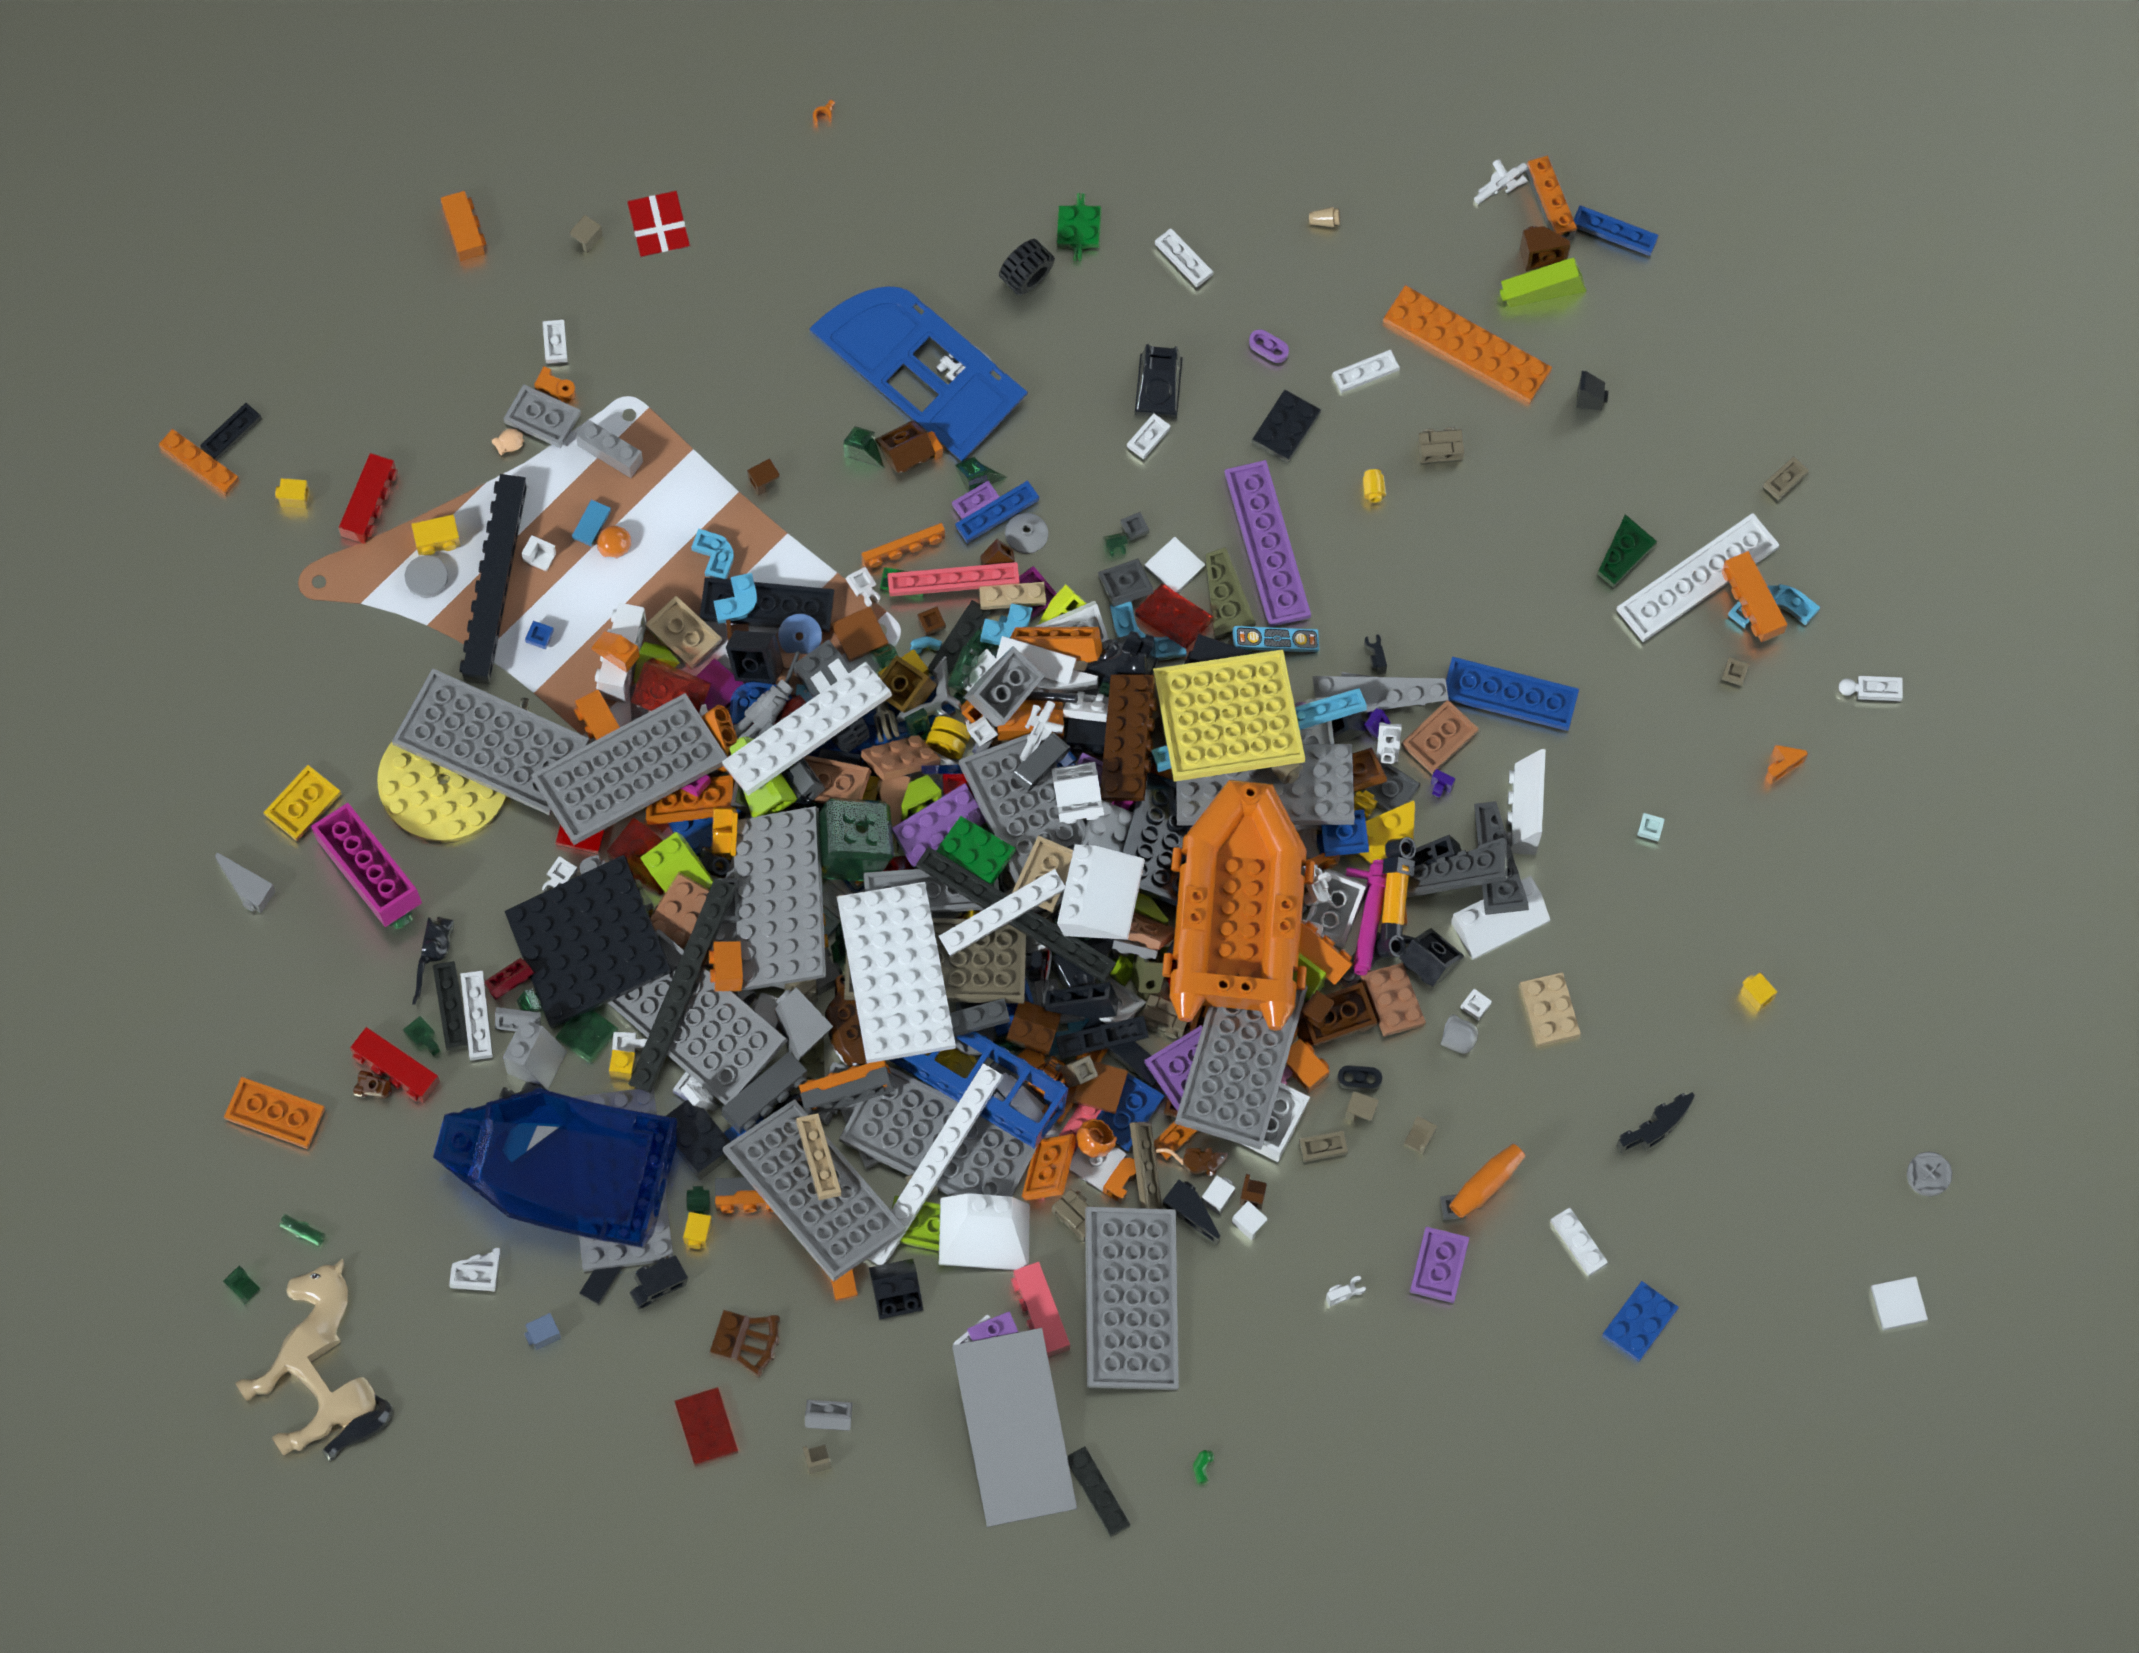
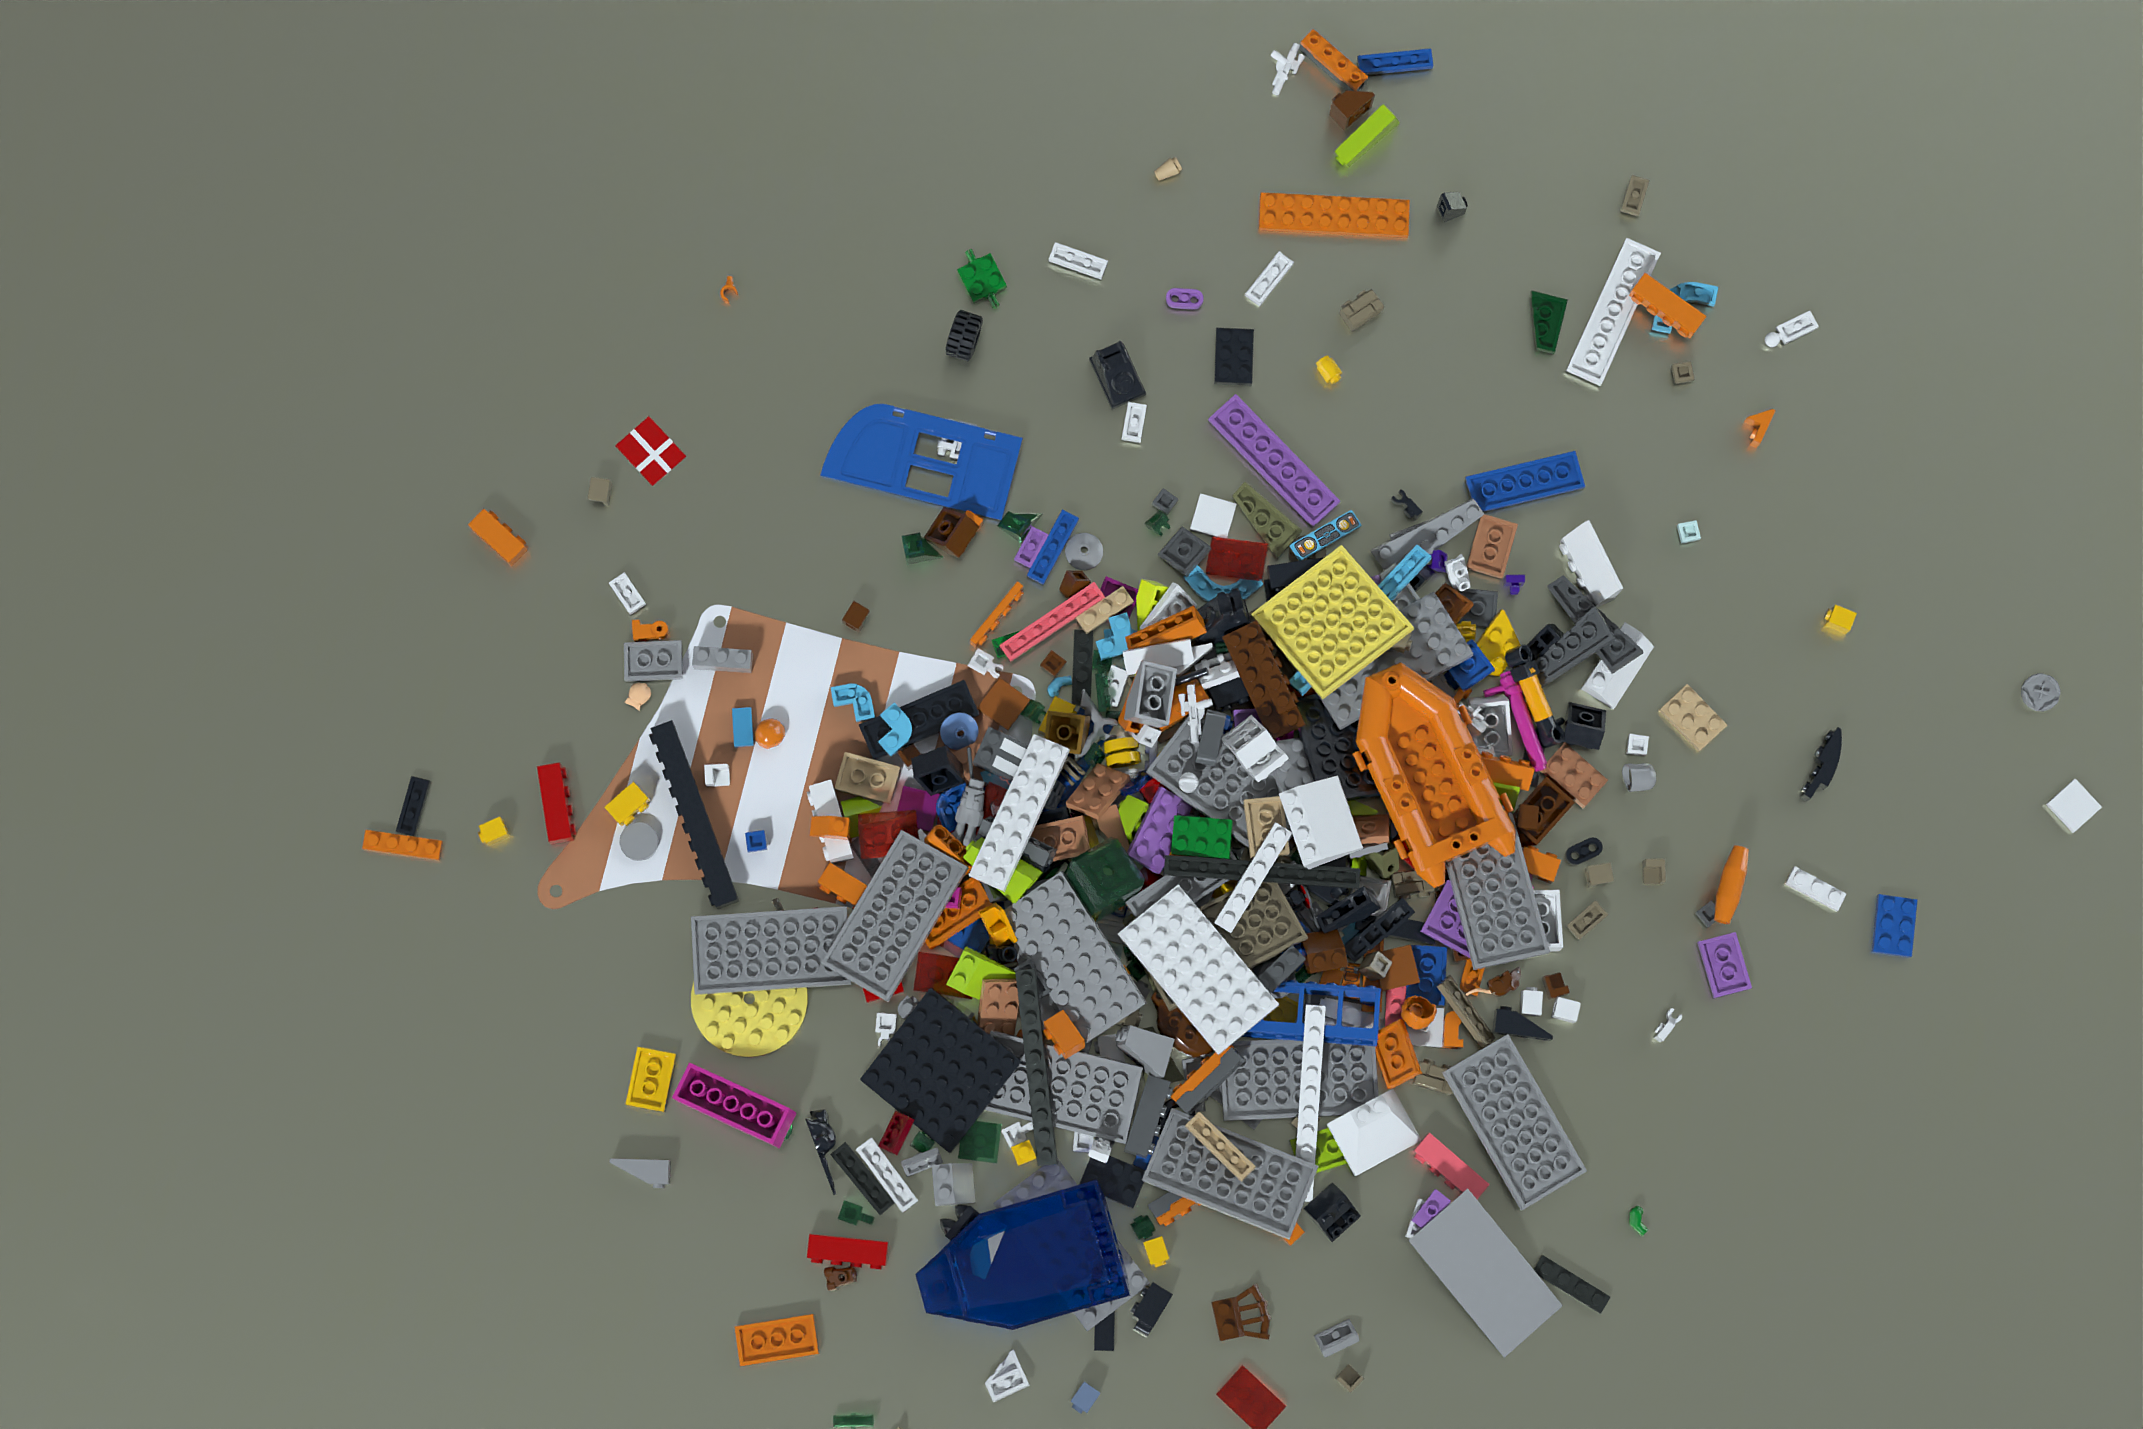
camera: 30 degrees left, 10 degrees up
none -> white tile [1178,772,1198,793]

